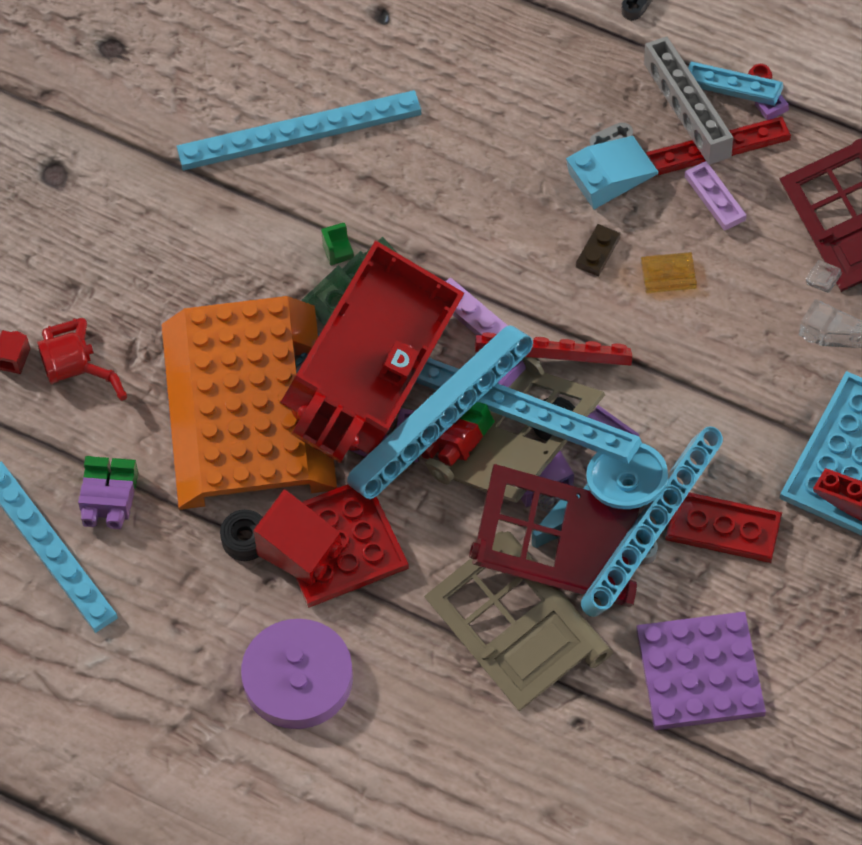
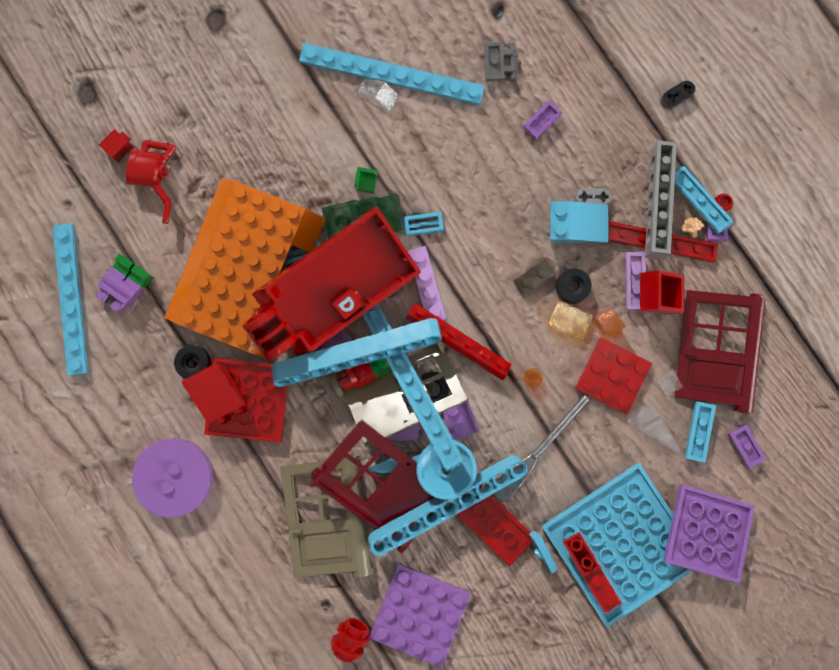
camera: 30 degrees right, 25 degrees up
none -> red piece [330,618,370,663]
none -> clear slope [354,78,399,111]
none -> medium azure tile [404,212,444,236]
none -> flat silver plate [484,42,519,82]
none -> flat silver piece [494,395,589,502]
none -> medium lavender plate [522,100,563,141]
none -> clear orange plate [523,368,543,387]
none -> medium azure plate [529,531,558,573]
none -> black tyre [556,268,592,304]
none -> red plate [574,337,652,415]
none -> clear orange brick [594,307,626,339]
none -> red piece [640,270,684,315]
none -> light nougat plant [680,218,704,238]

